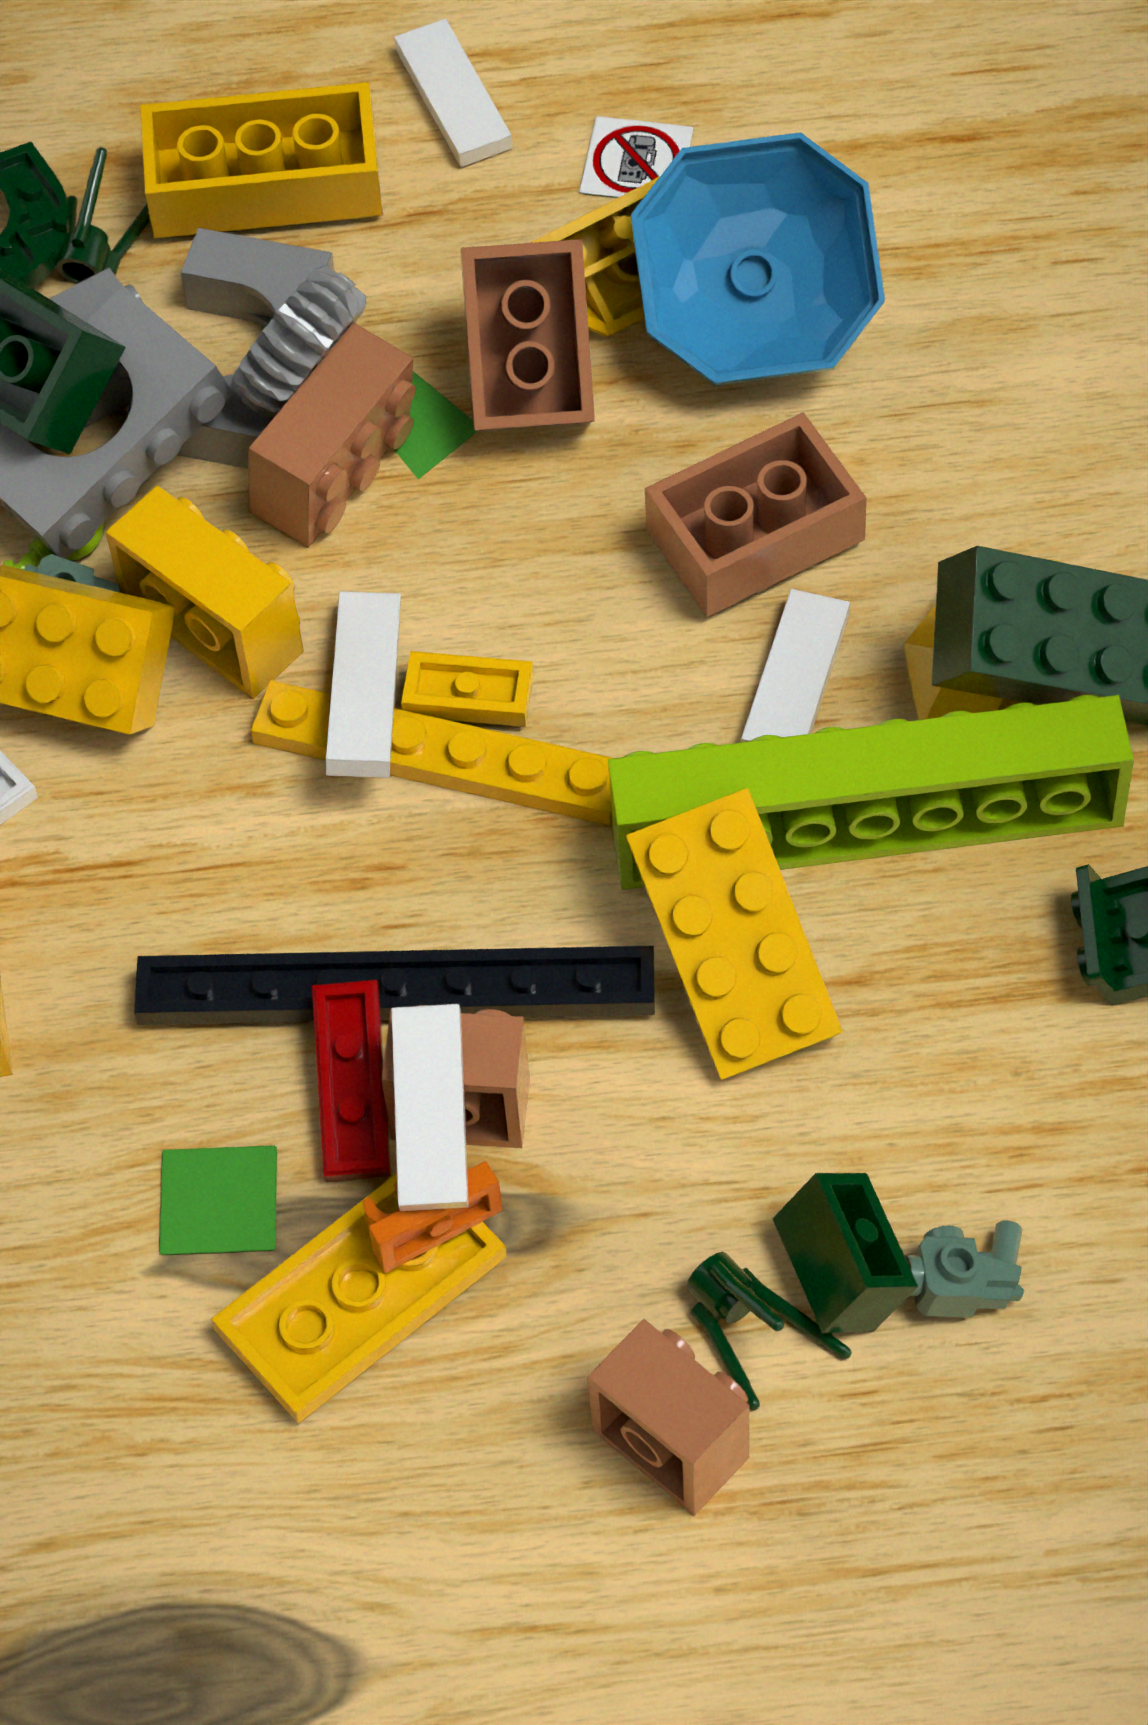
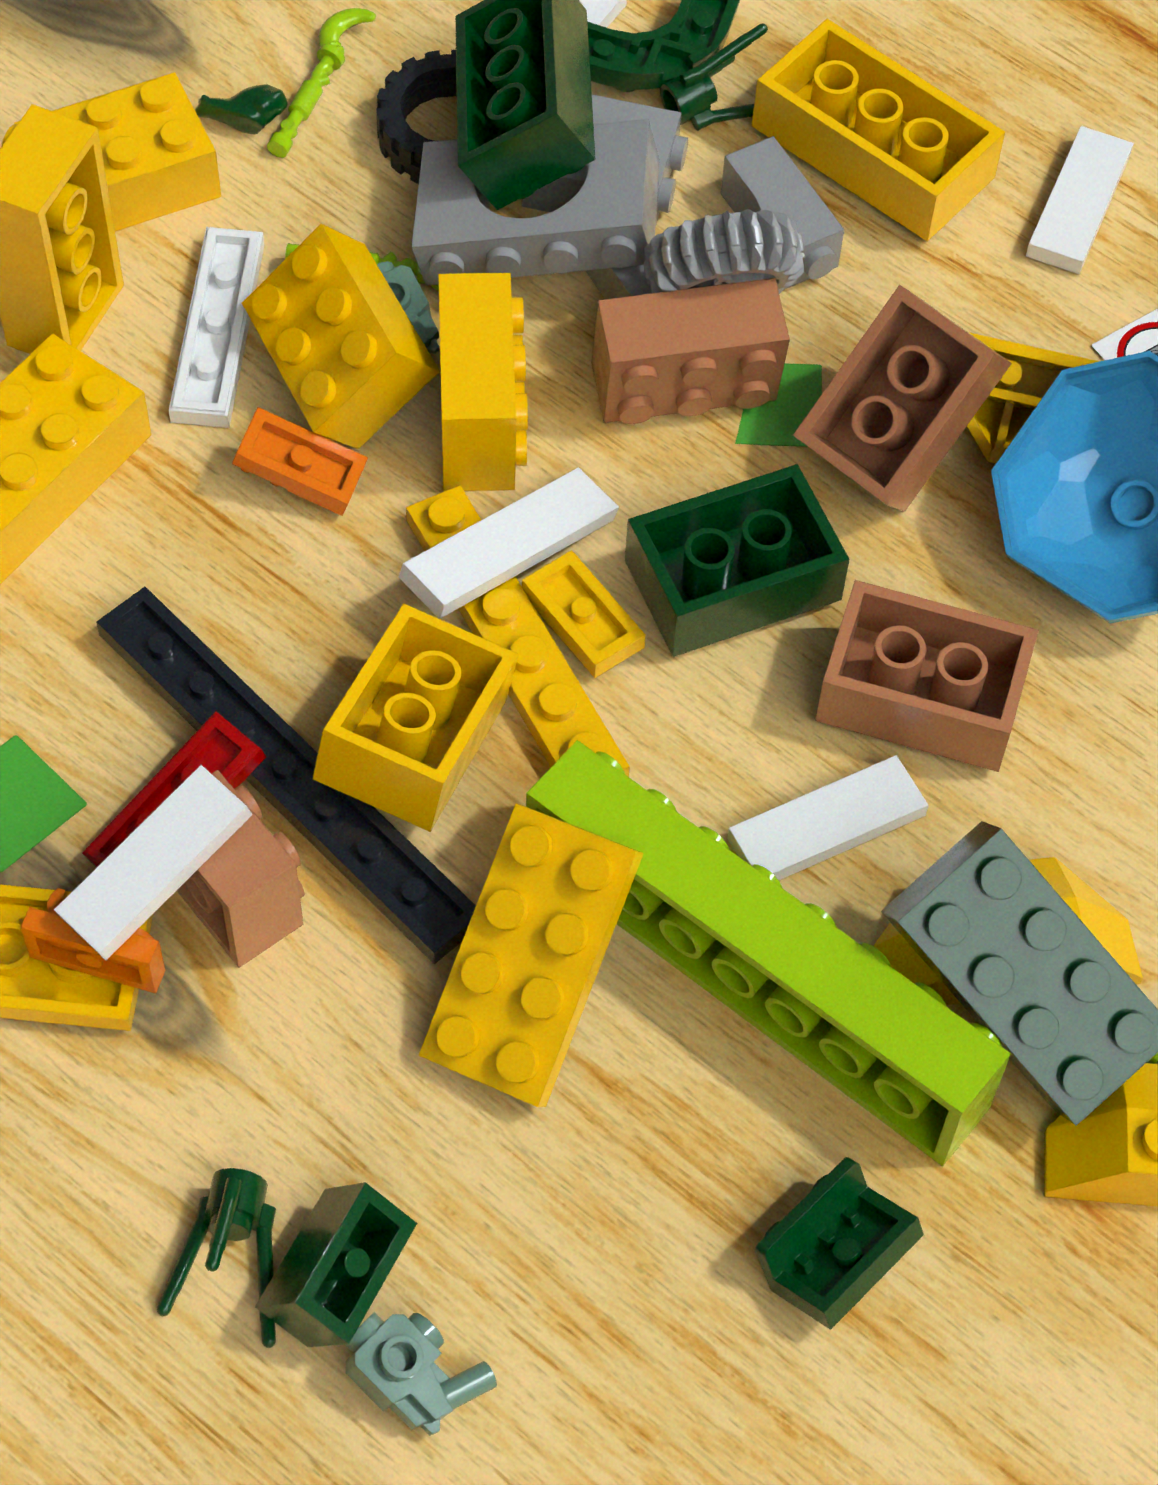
camera: 40 degrees right, 0 degrees up
nougat brick [587,1318,749,1516] -> none
none -> orange plate [232,407,368,516]
none -> yellow brick [313,603,519,832]
none -> dark green brick [625,464,850,657]

